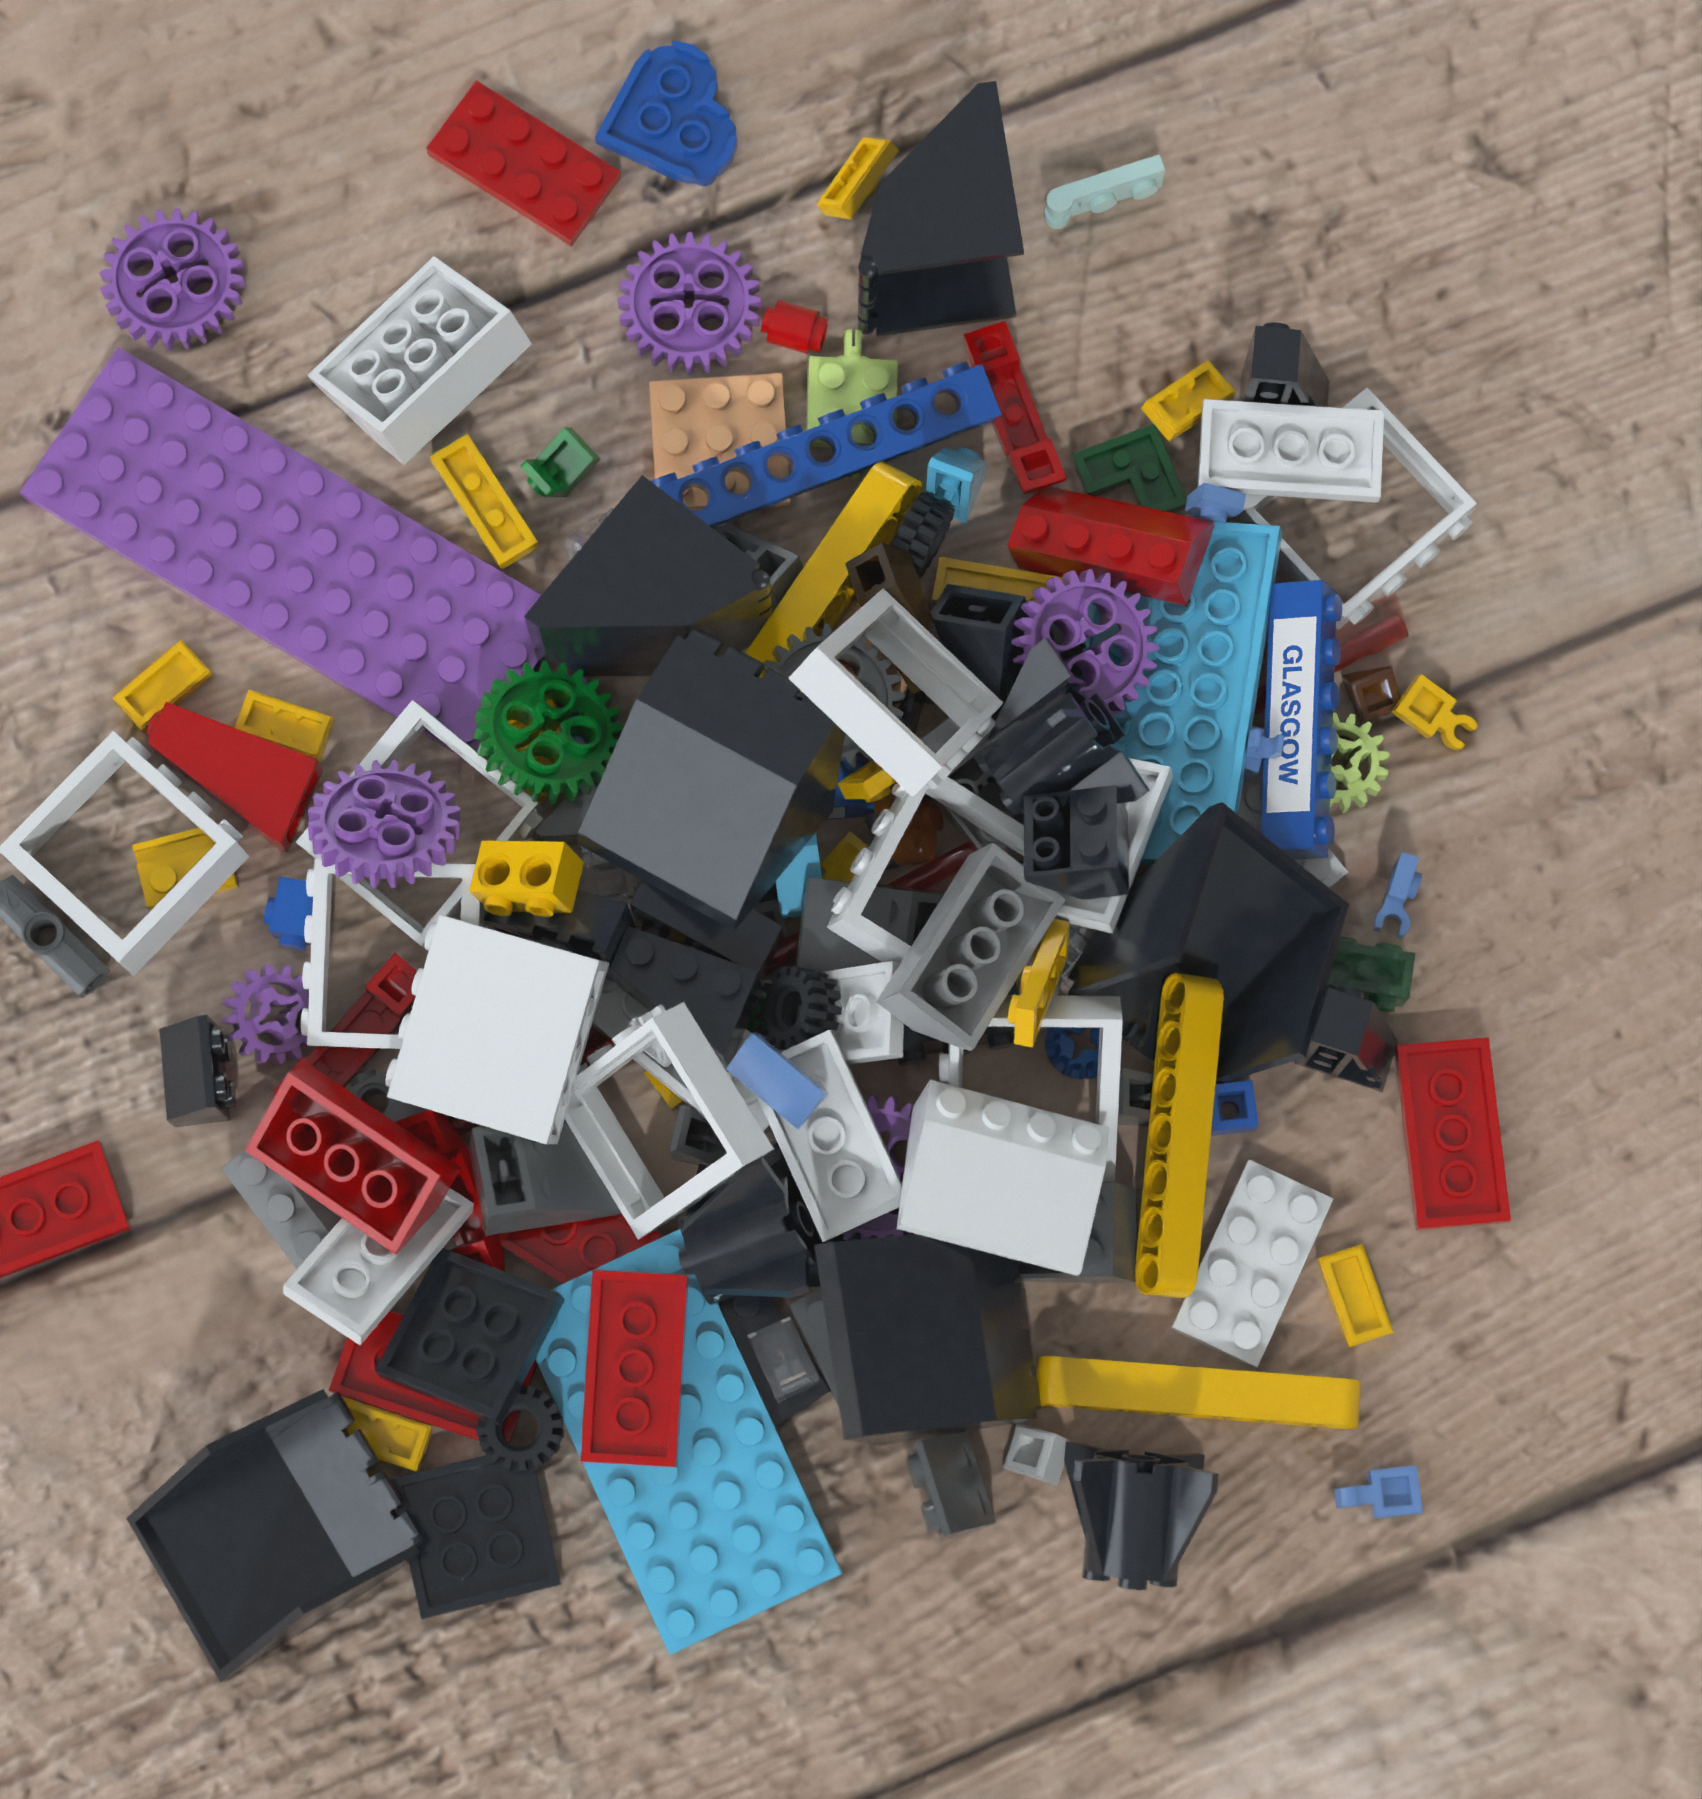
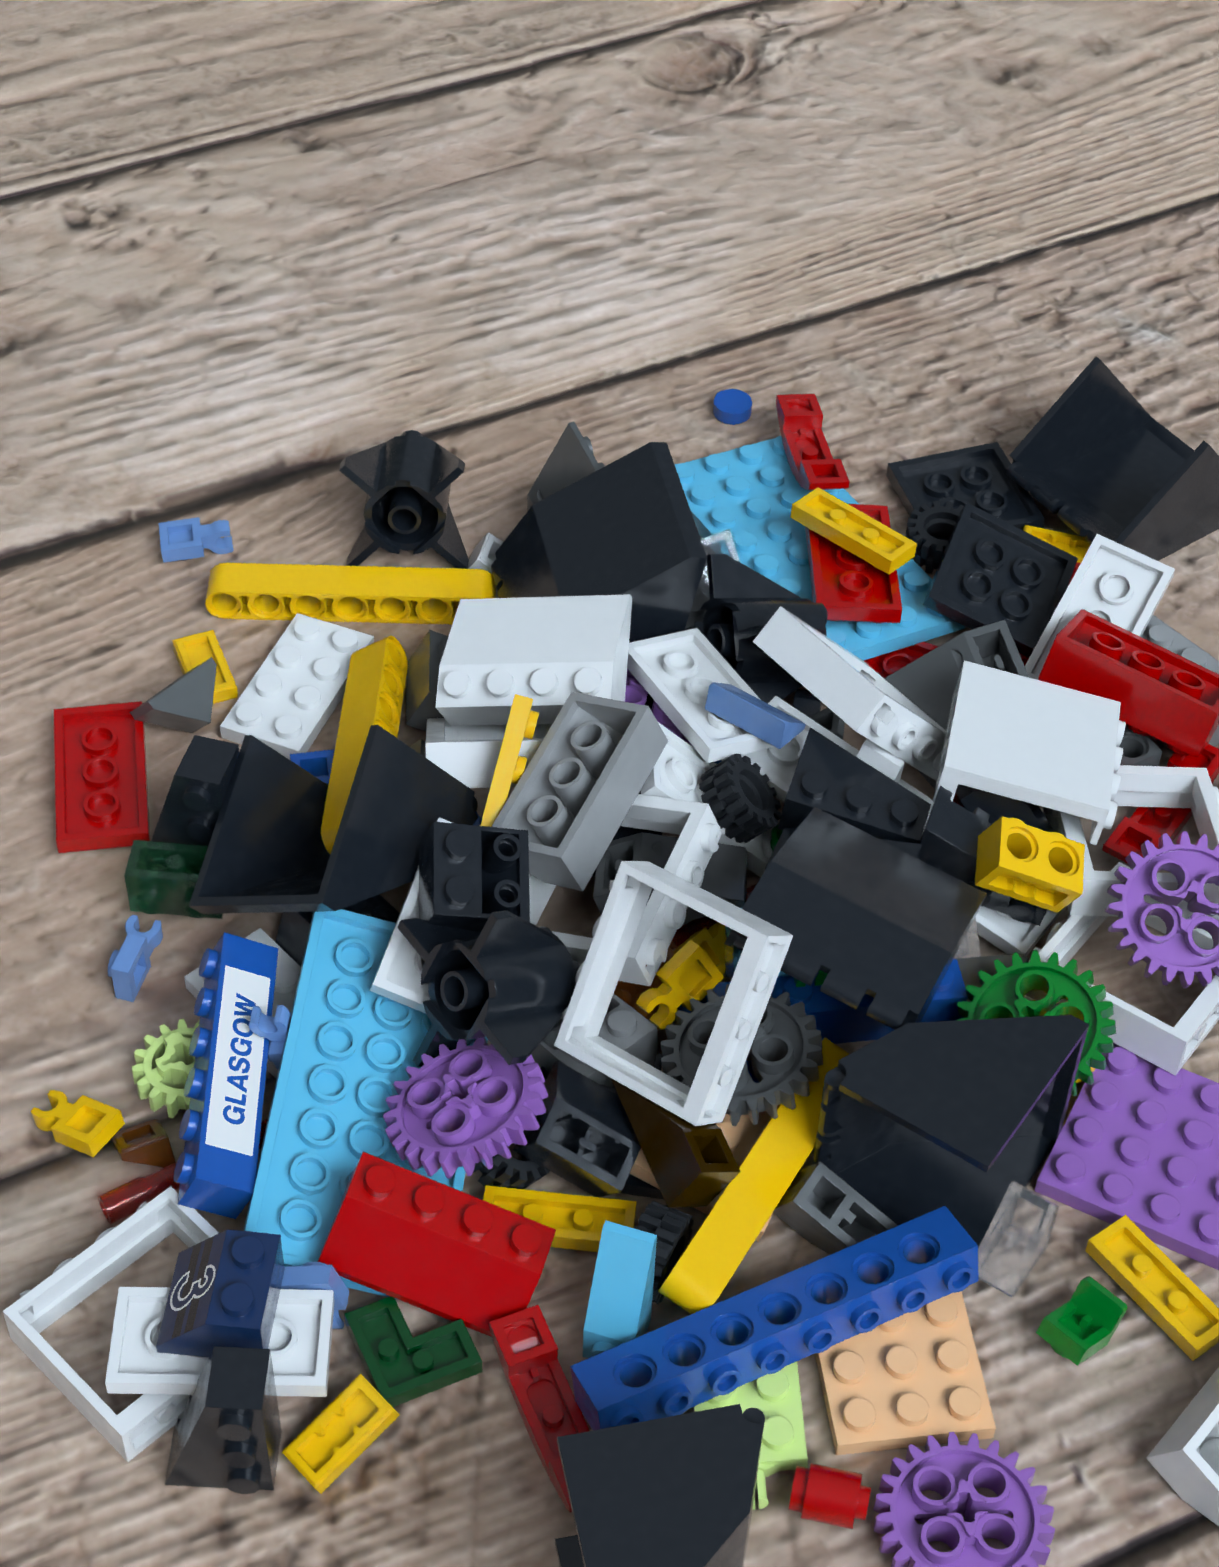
camera: 175 degrees right, 30 degrees down
none -> dark grey slope [130,657,217,733]
none -> dark blue slope [156,1229,285,1358]
none -> blue tile [713,389,752,425]
none -> red slope [776,394,850,490]
none -> yellow plate [790,487,917,575]

